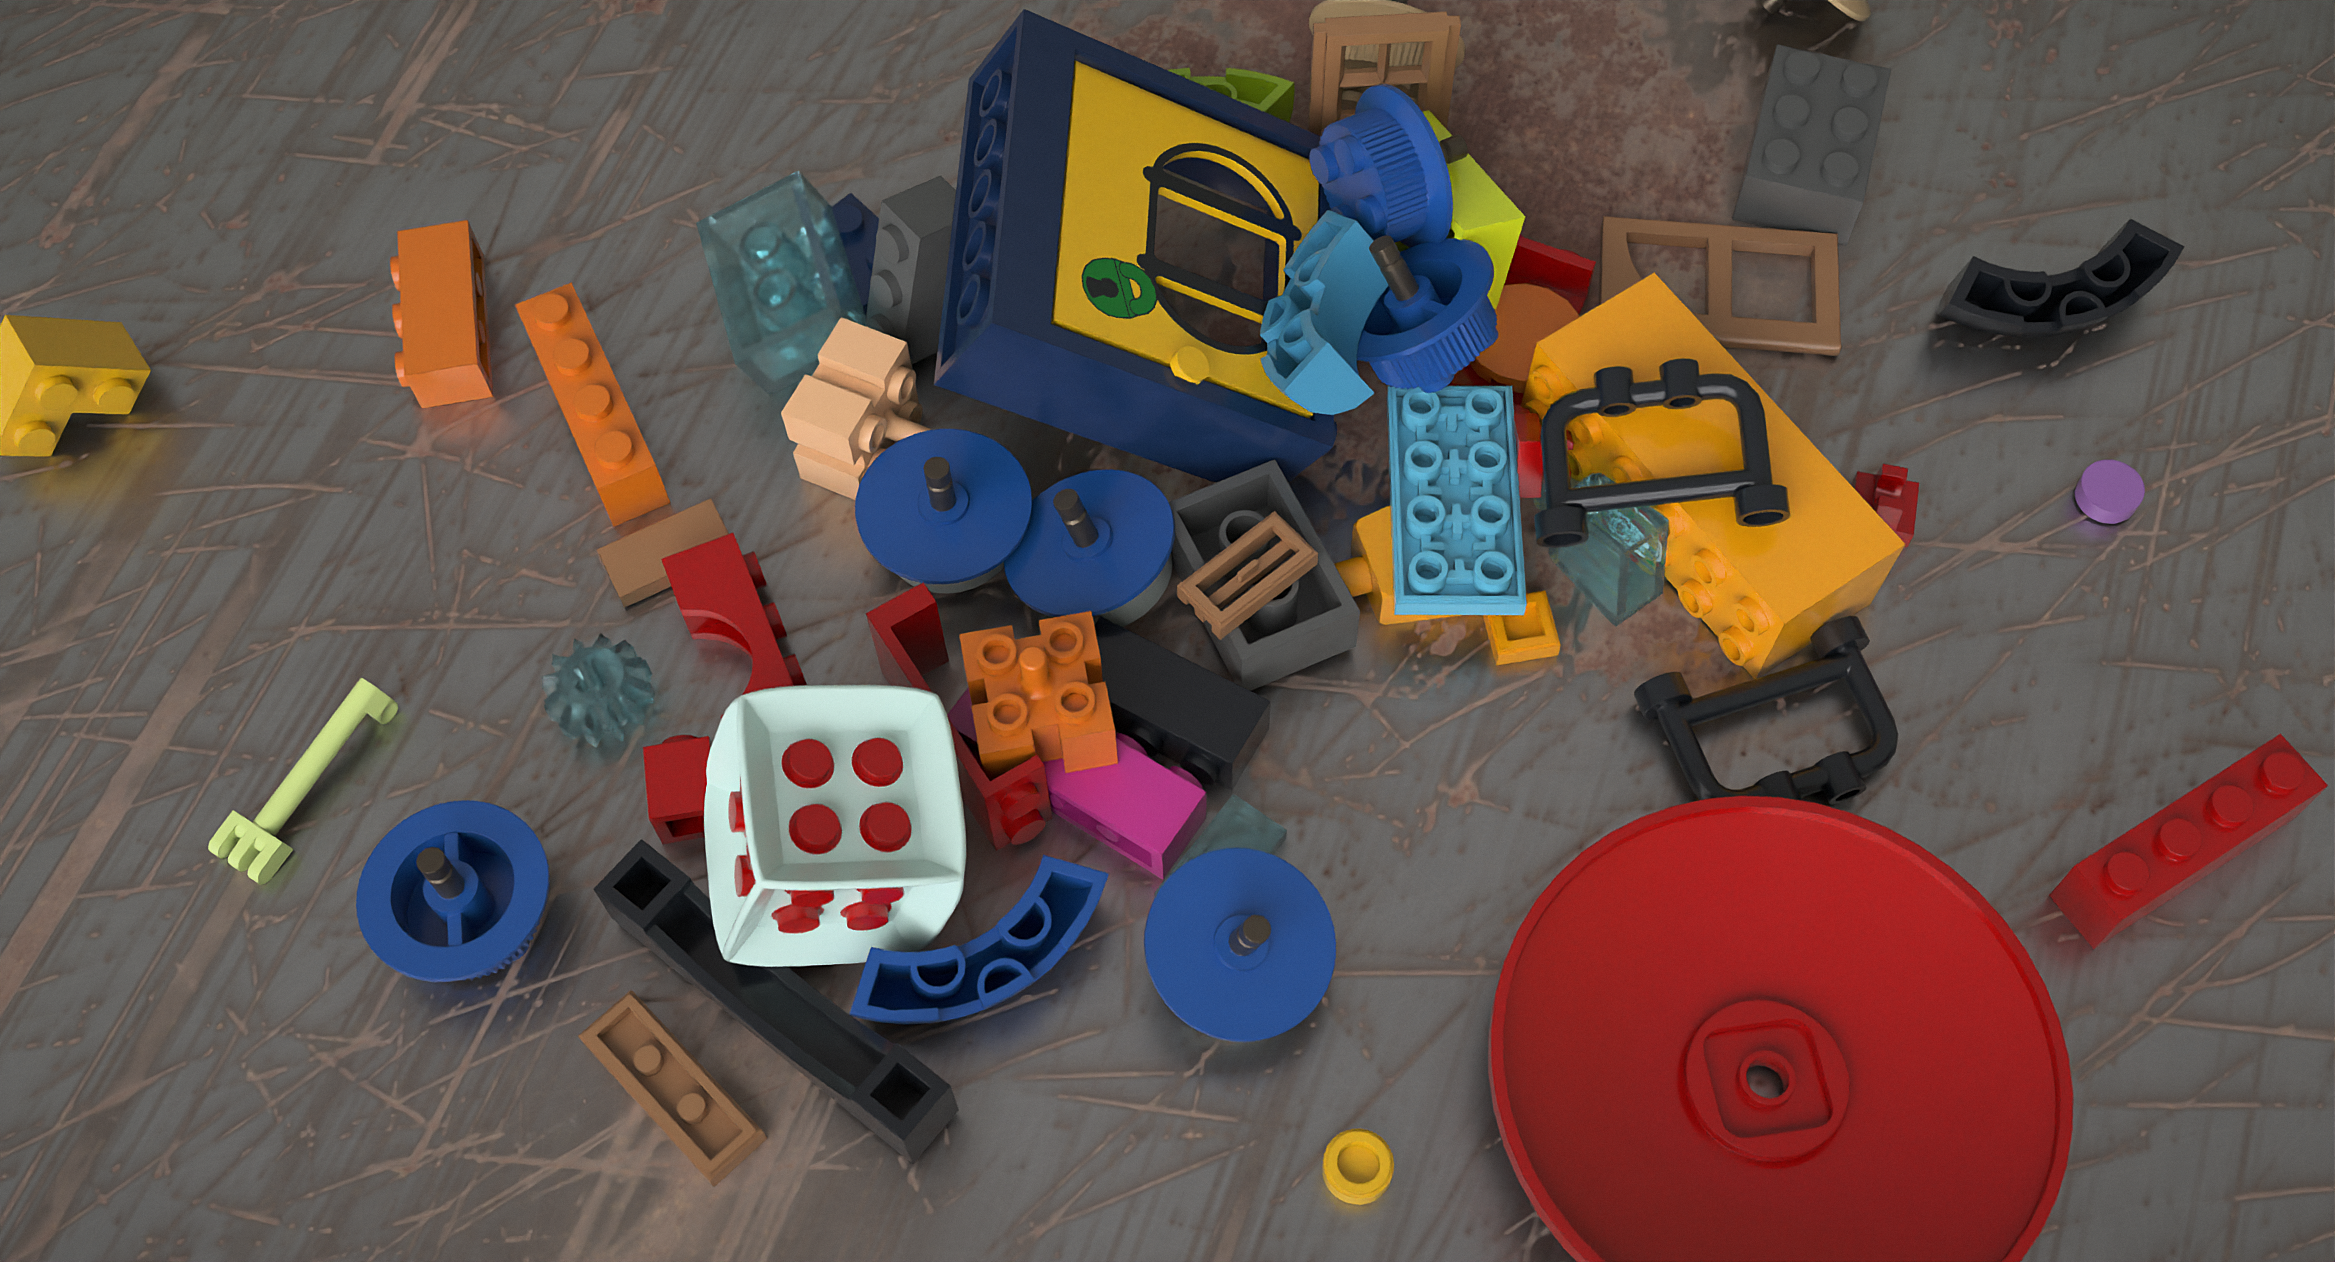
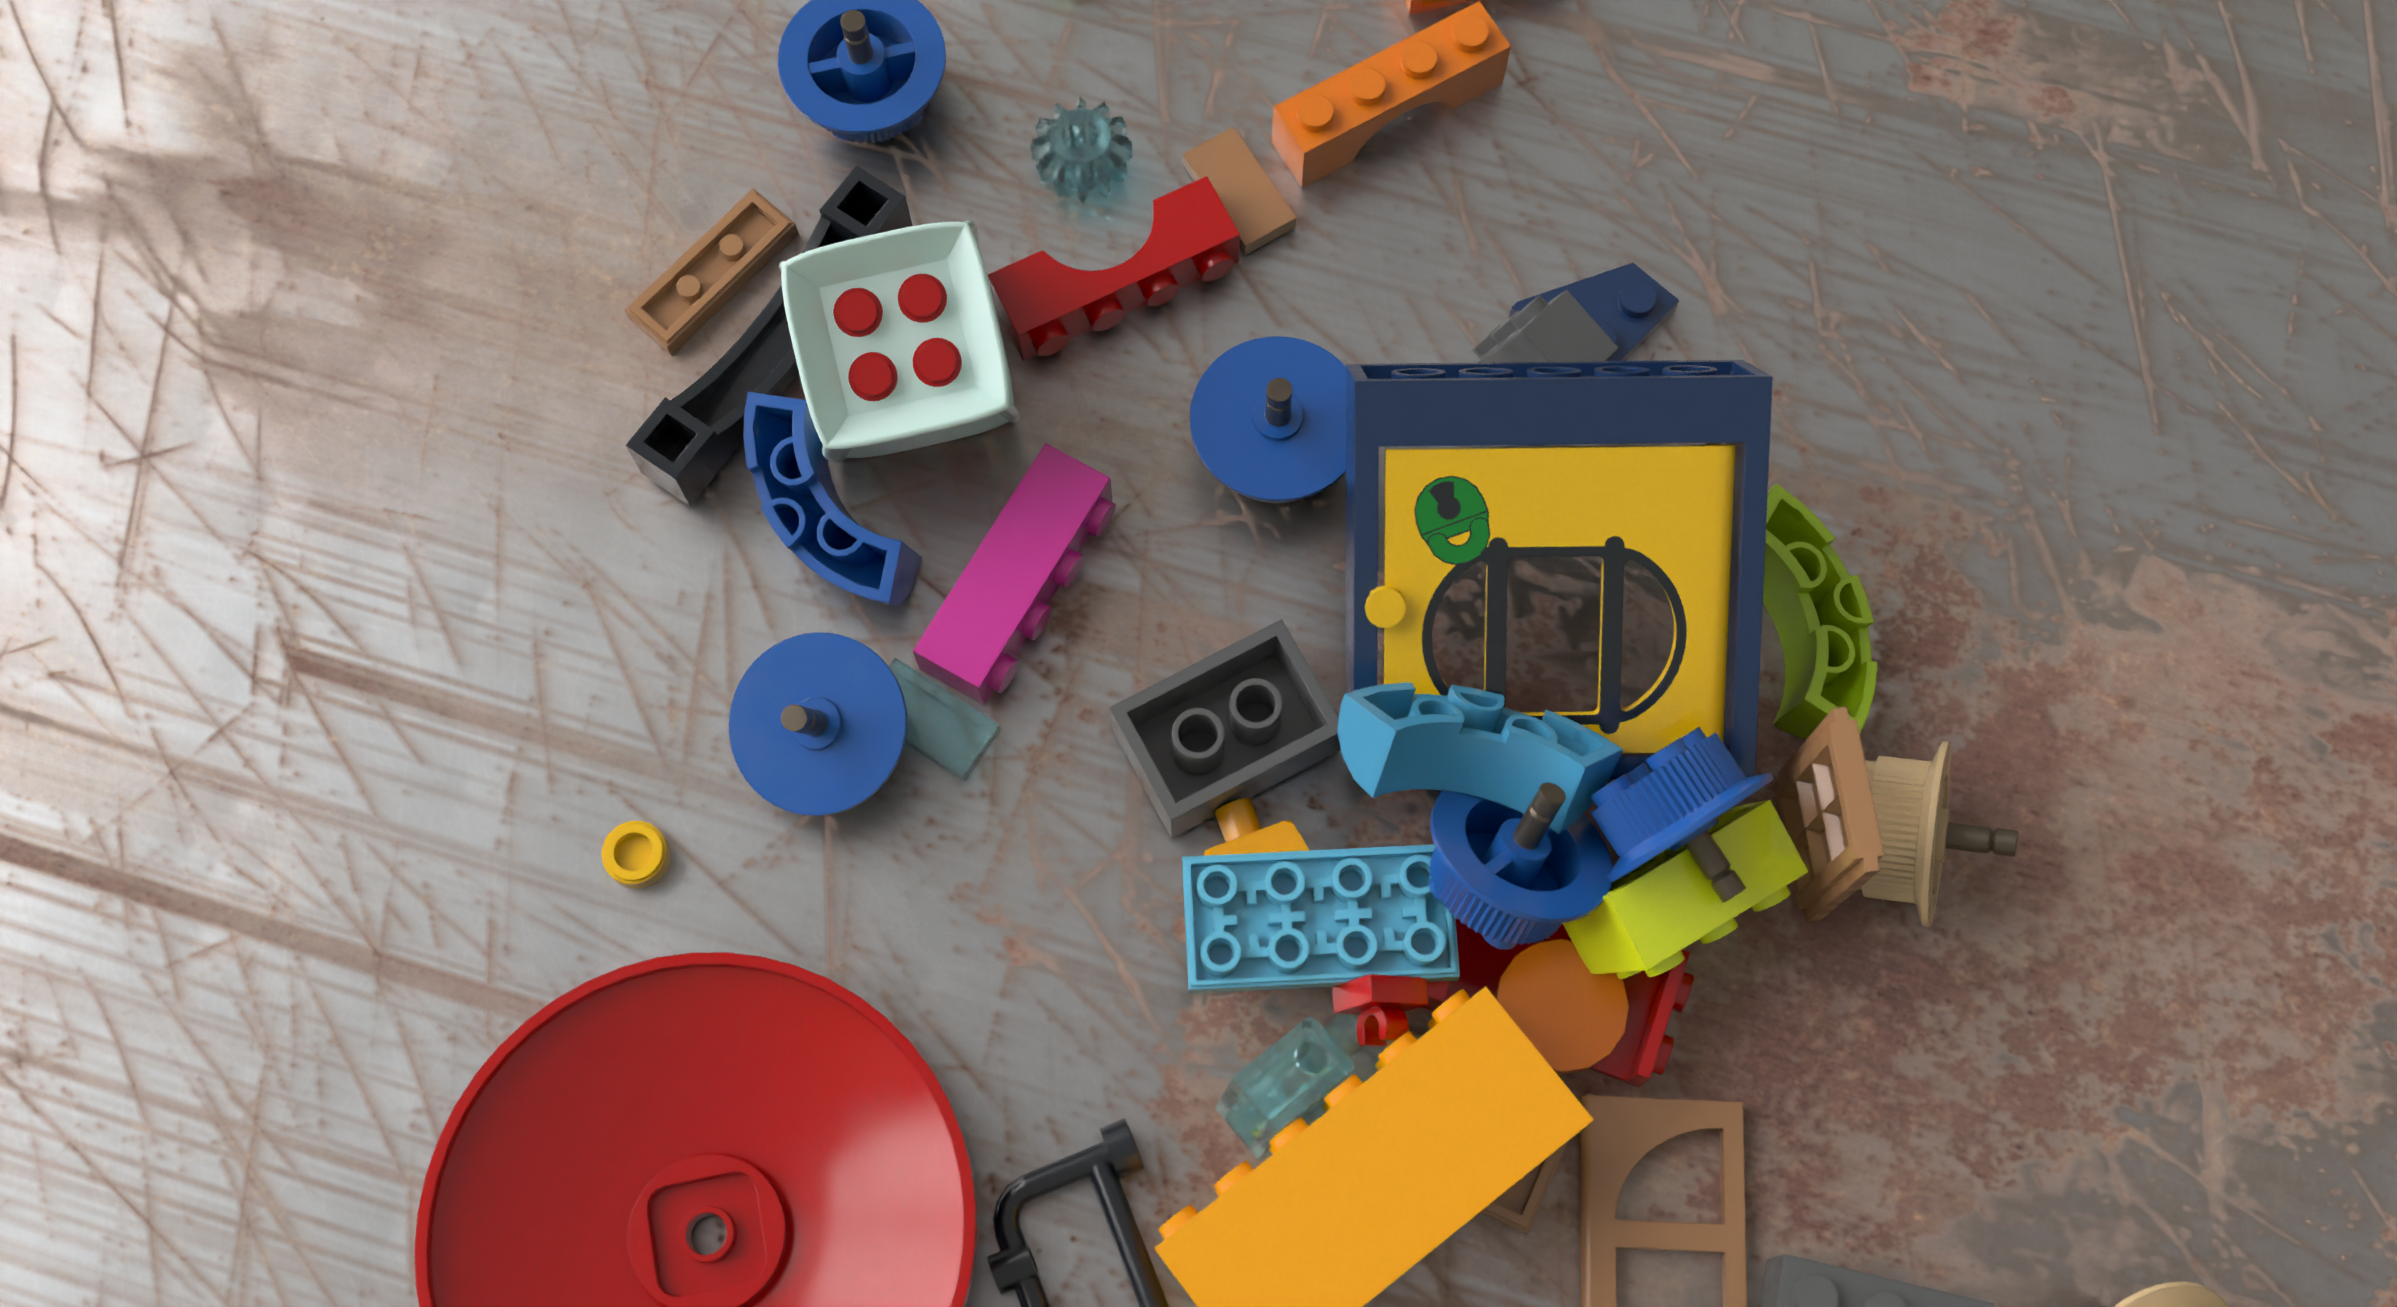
camera: 85 degrees right, 10 degrees up
red brick [643,735,712,844] -> none
clear light blue brick [696,170,867,396] -> none
light nougat brick [781,317,932,500] -> none
red panel [865,582,1053,851] -> none
orange brick [959,611,1118,781] -> none
blue piece [1004,469,1175,627] -> none
black brick [1094,616,1271,791] -> none
medium nougat tile [1177,511,1318,640] -> none
light orange tile [1483,590,1561,666] -> none
black bar [1534,358,1791,548] -> none

